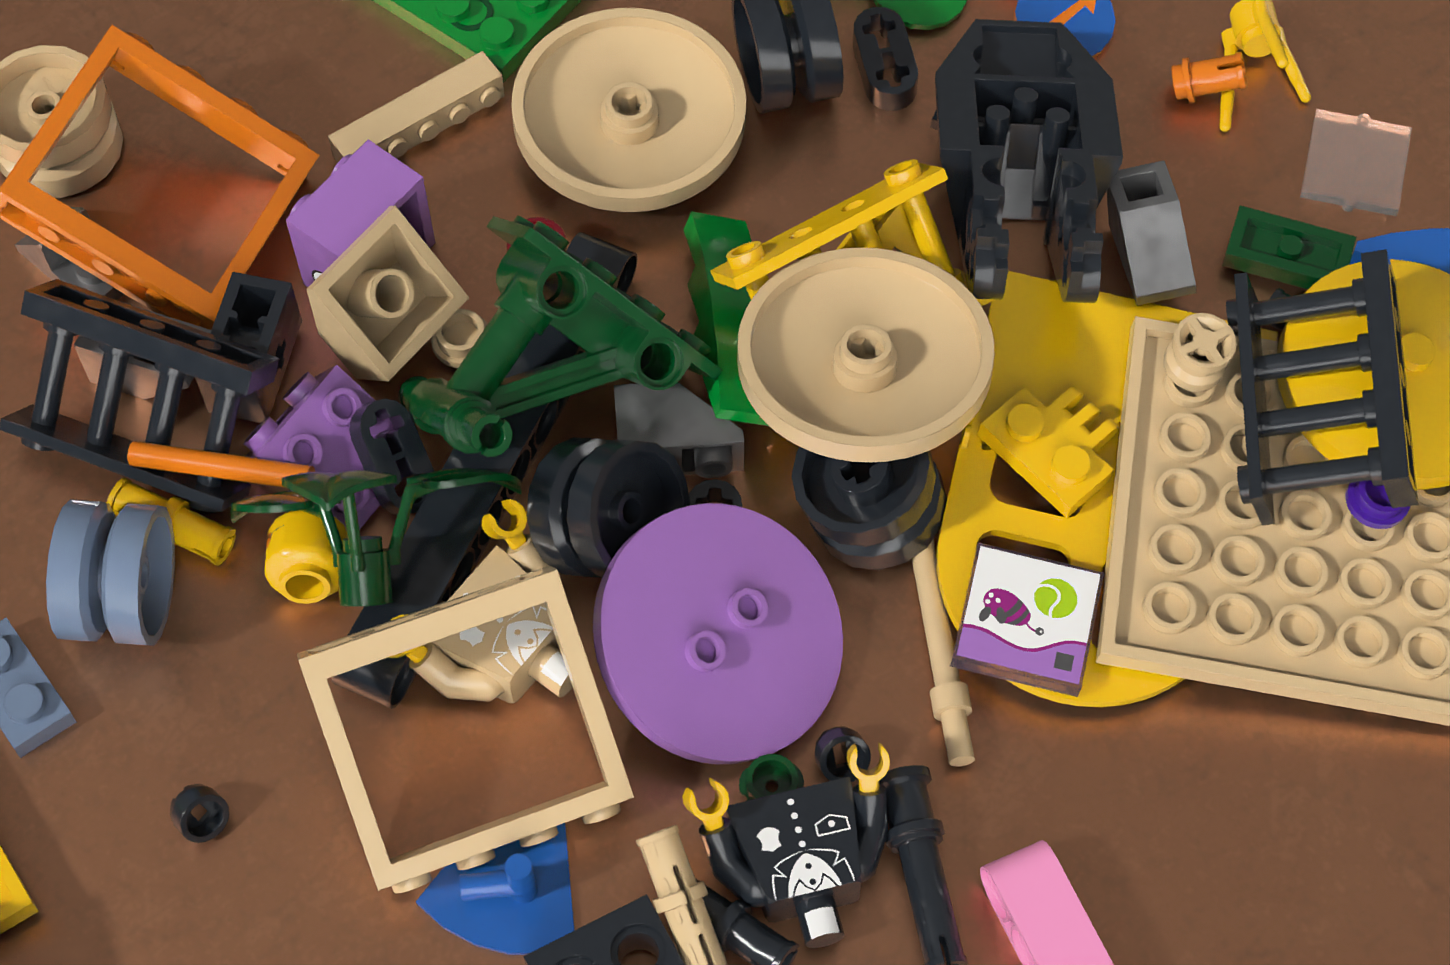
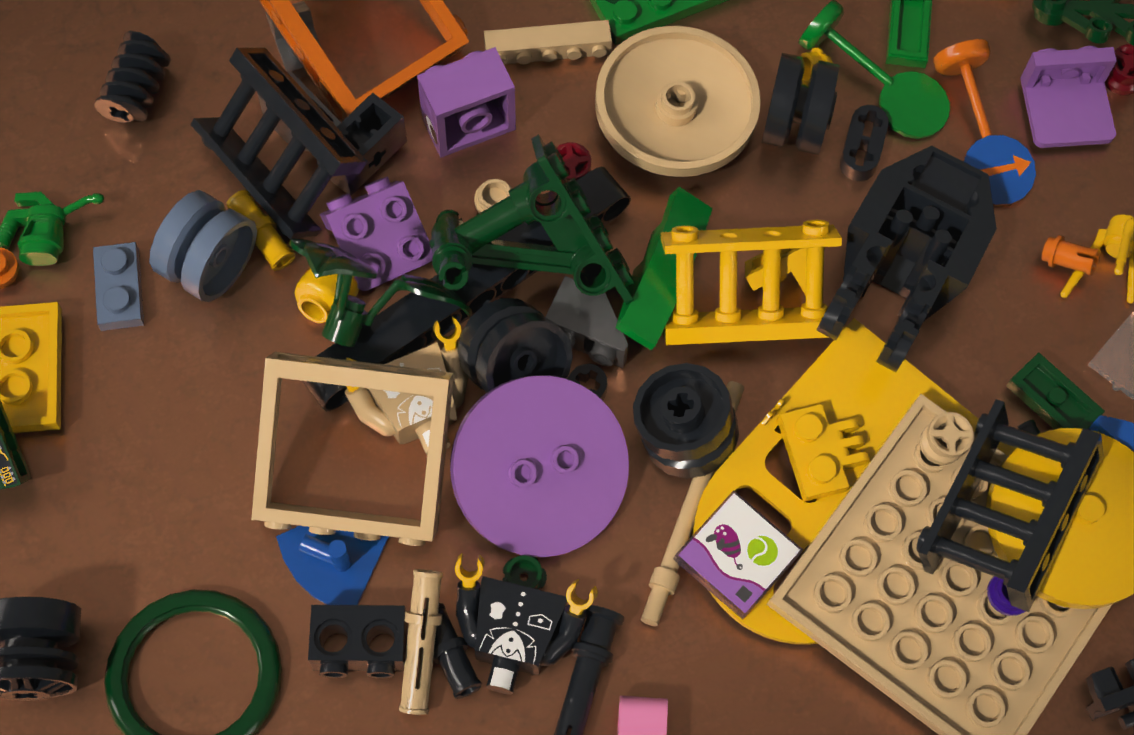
camera: 25 degrees right, 5 degrees up
orange bar [127,441,315,488] -> none
black hinge [170,783,229,843] -> none
tan slope [306,206,469,381] -> none
black beam [349,399,434,514] -> none
tan dish [737,247,995,462] -> none
black hinge [814,726,871,782] -> none
flat silver slope [1107,161,1196,306] -> none

